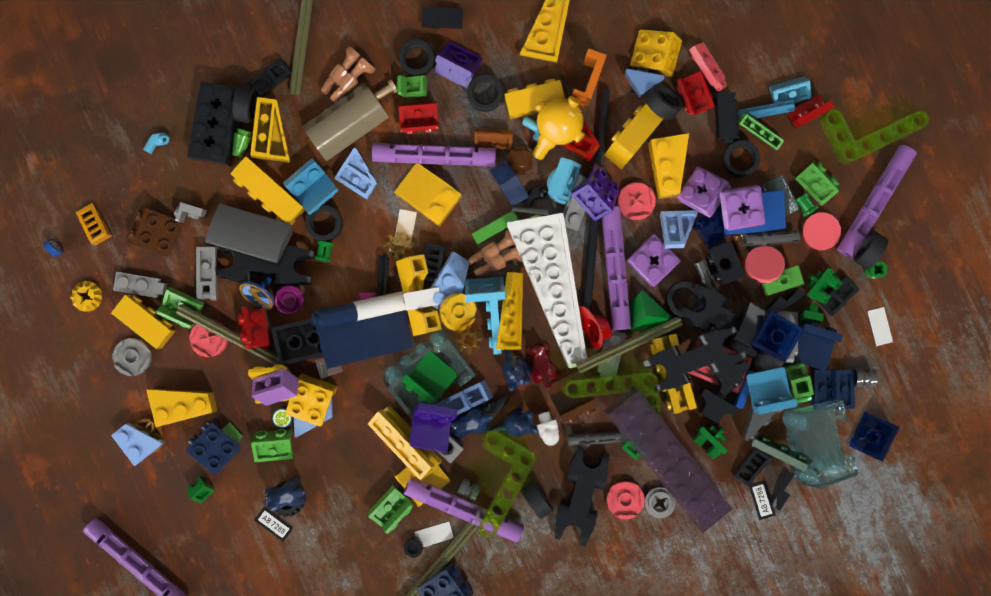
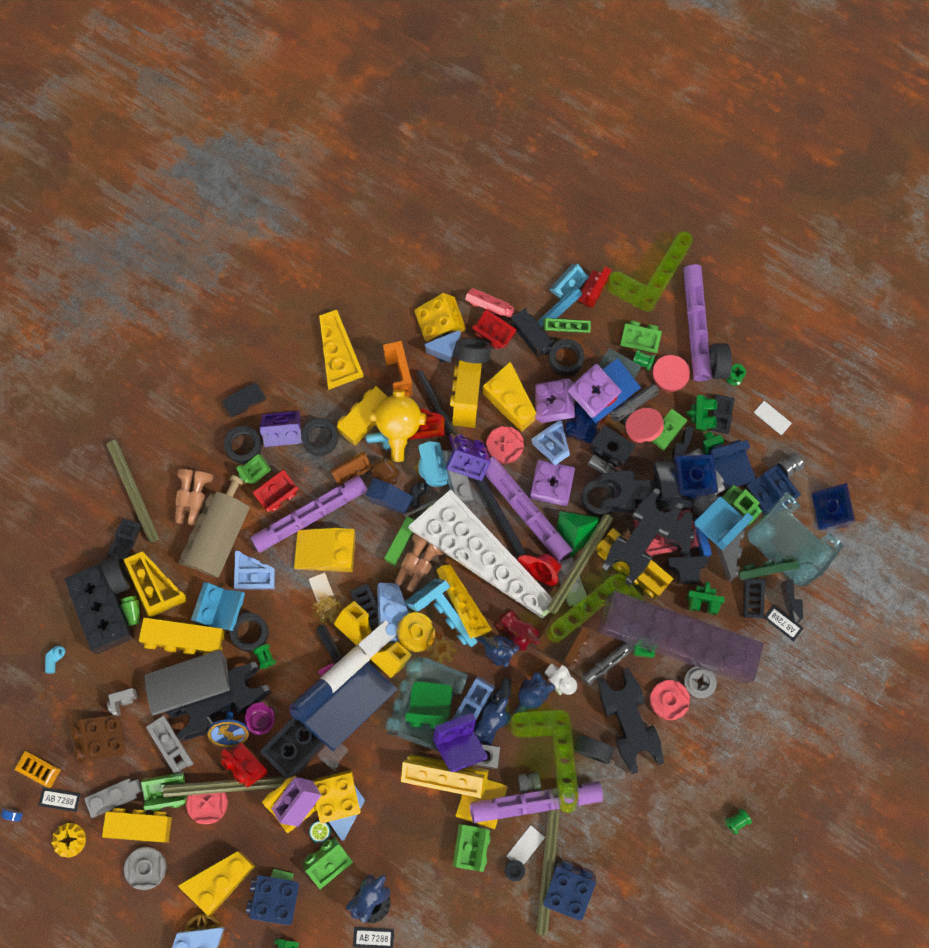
camera: 35 degrees left, 15 degrees down
none -> sticker [38,787,81,812]

